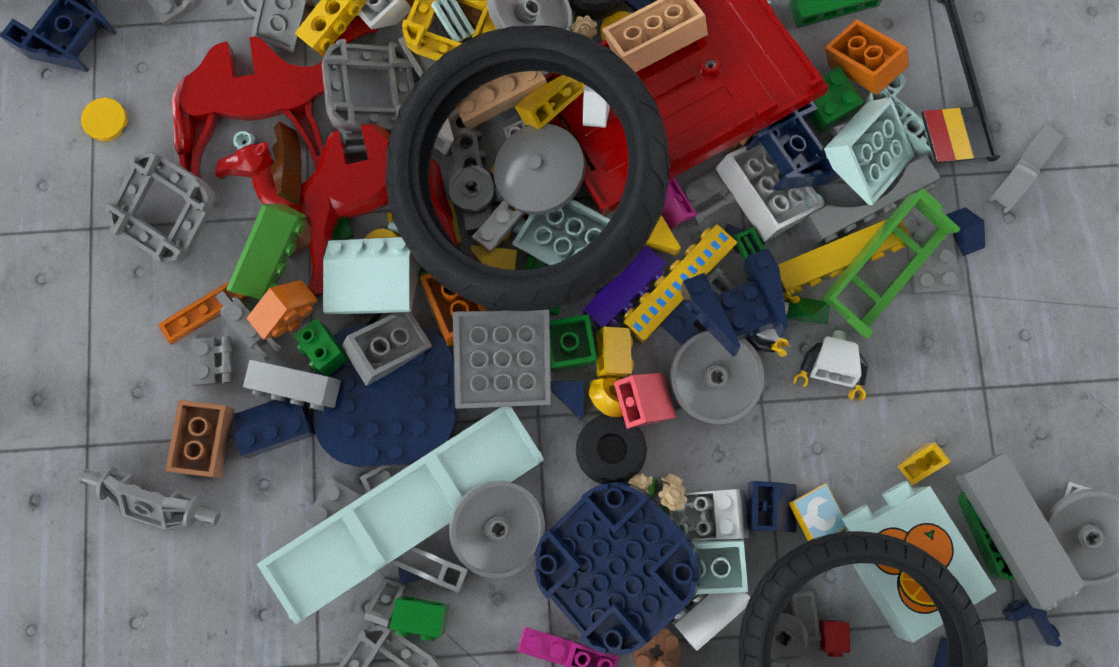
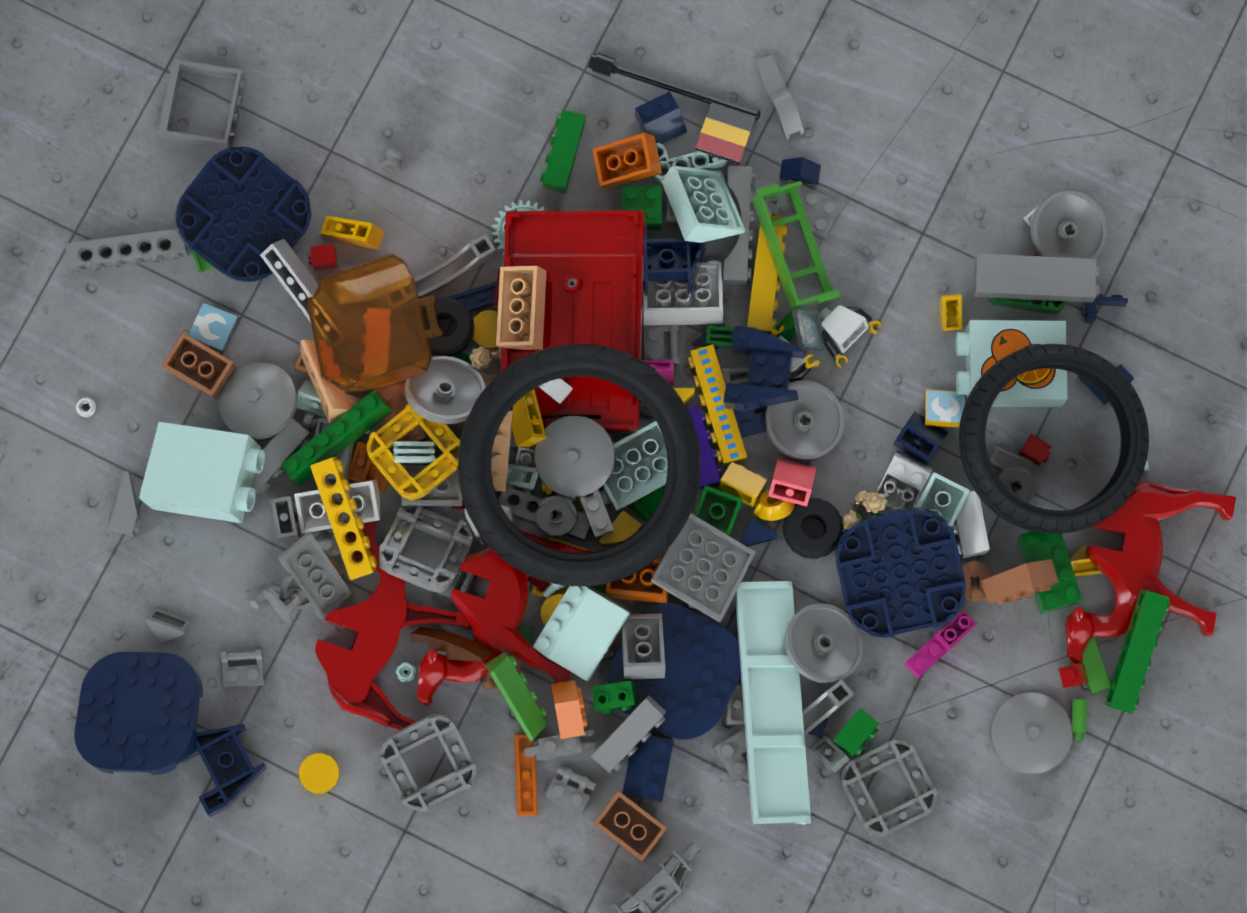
camera: 60 degrees left, 0 degrees up
none -> light aqua slope [506,464,538,492]
none -> dark blue slope [635,92,687,144]
none -> clear tile [792,308,826,350]

